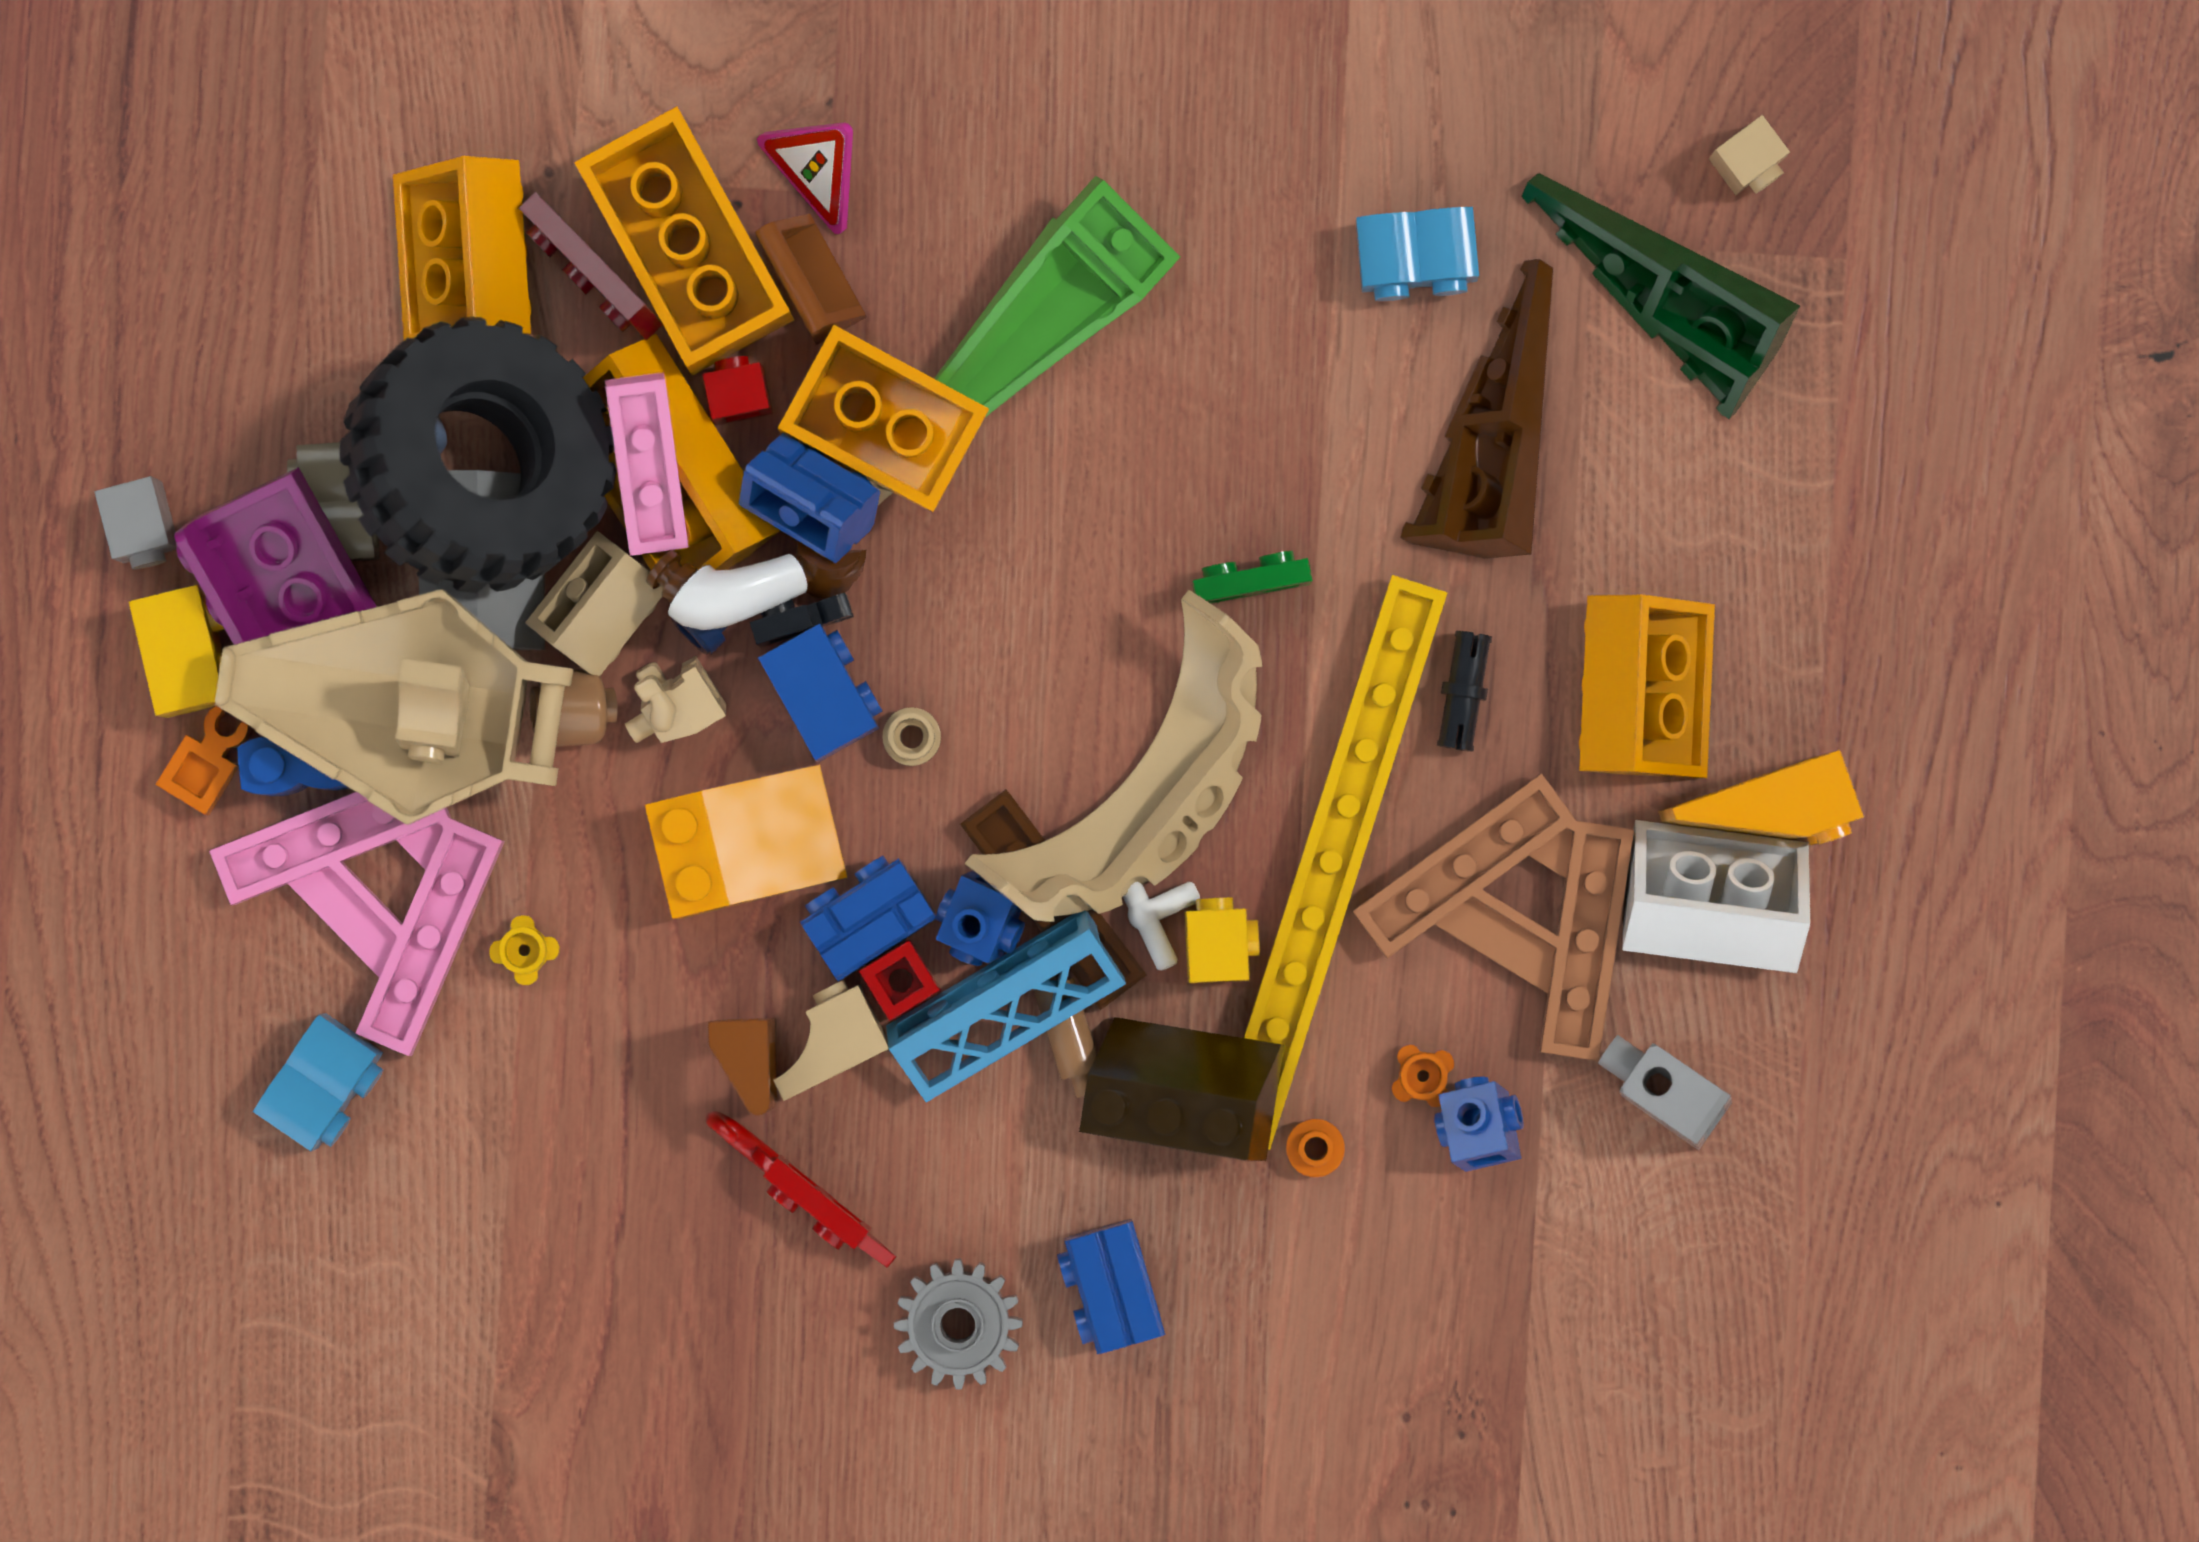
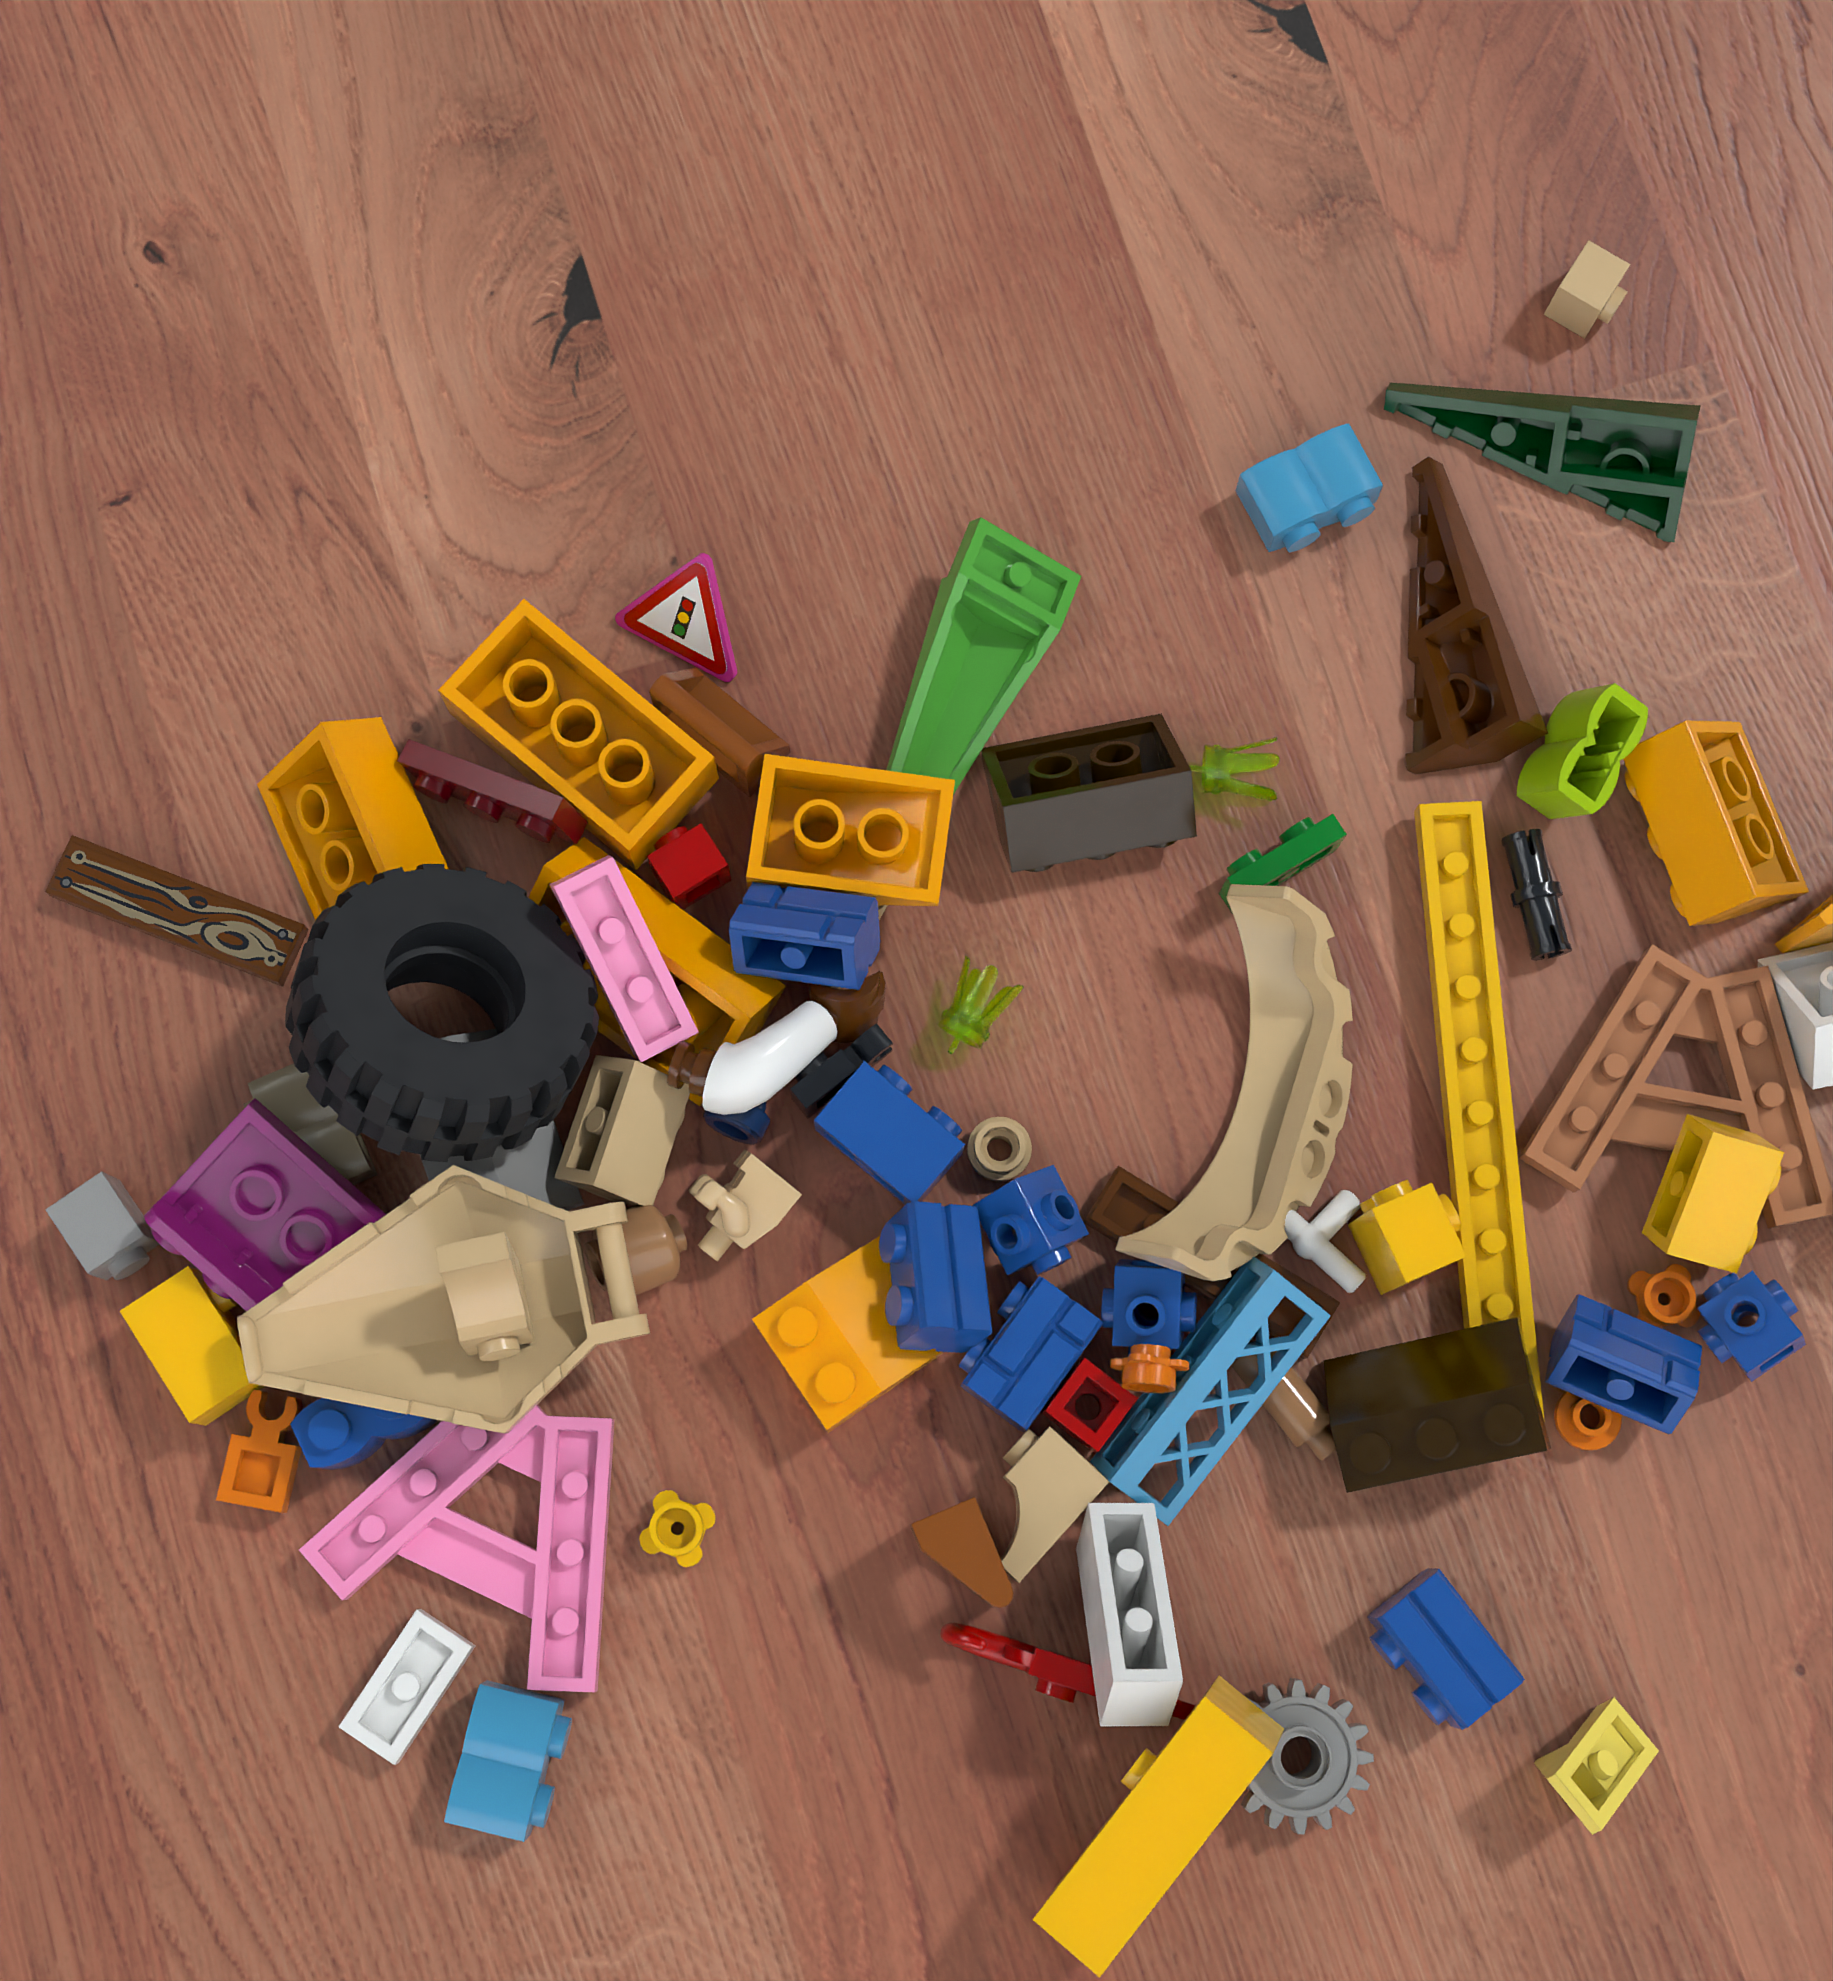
camera: 25 degrees left, 10 degrees down
none -> reddish brown tile [45,835,309,987]
none -> white plate [339,1609,476,1765]
none -> blue brick [879,1201,992,1353]
none -> clear neon green piece [937,955,1024,1054]
none -> blue brick [972,1165,1089,1275]
none -> dark brown slope [981,713,1197,873]
none -> yellow brick [1033,1675,1284,1978]
none -> white brick [1076,1503,1183,1726]
none -> orange plate [1110,1344,1189,1393]
none -> clear neon green piece [1189,737,1280,801]
none -> lime brick [1517,683,1648,819]
none -> light yellow slope [1534,1697,1659,1835]
none -> blue brick [1545,1294,1702,1435]
none -> yellow brick [1642,1114,1784,1274]

